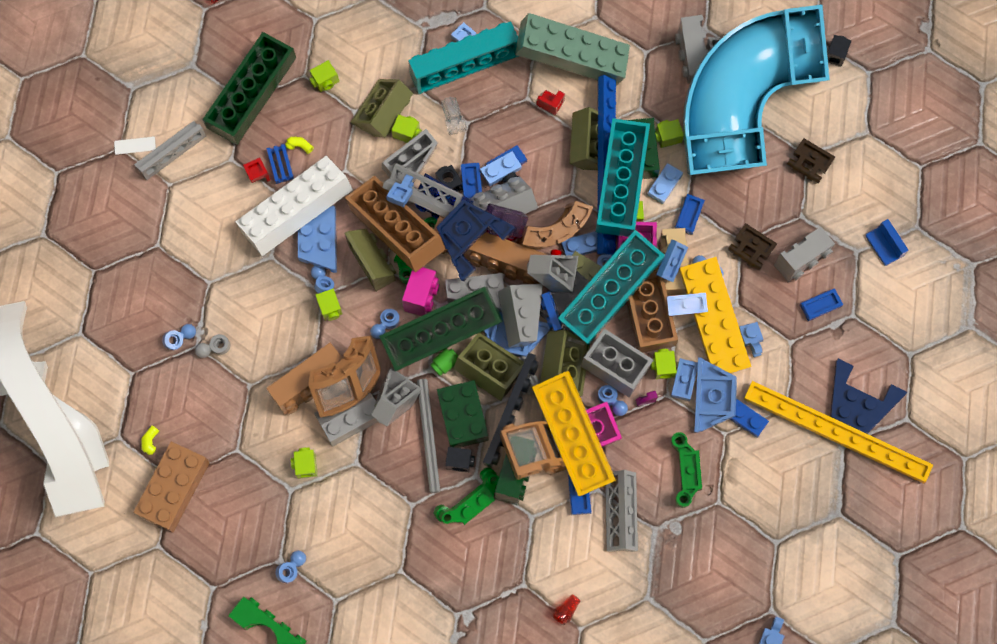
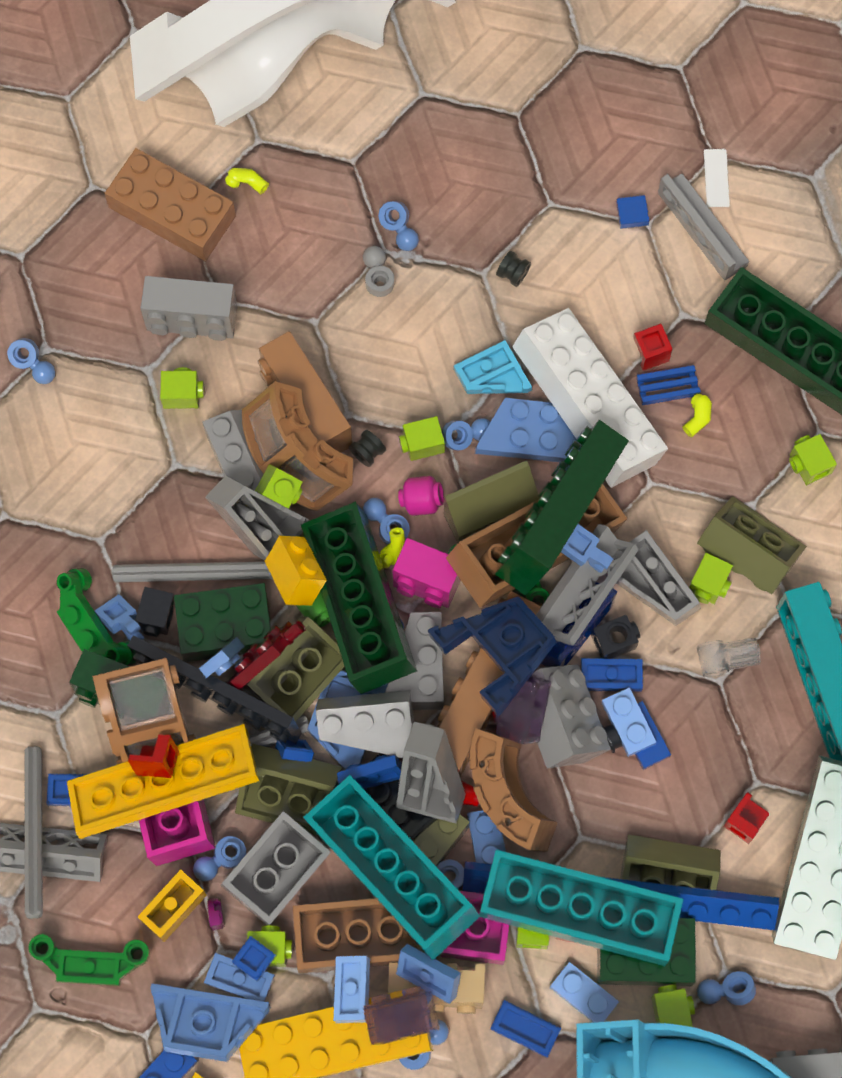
camera: 95 degrees right, 0 degrees up
none -> light grey axle [24,746,43,919]
none -> medium blue plate [95,594,144,641]
none -> red panel [128,734,179,778]
none -> yellow brick [137,869,207,942]
none -> light grey brick [141,276,238,341]
none -> medium blue plate [199,637,245,678]
none -> dark red plate [225,621,306,690]
none -> blue tile [232,936,276,982]
none -> lime brick [255,464,303,509]
none -> yellow brick [264,535,327,606]
none -> blue tile [275,739,314,762]
none -> pearl dark grey wheel [349,430,386,467]
none -> brick [363,986,440,1046]
none -> neon yellow arm [379,527,405,568]
none -> dark pink head [398,476,444,516]
none -> medium azure wing [453,340,532,394]
none -> dark green brick [495,420,629,596]
none -> pearl dark grey wheel [496,251,531,287]
none -> blue tile [616,195,649,229]
none -> medium blue plate [697,971,756,1005]

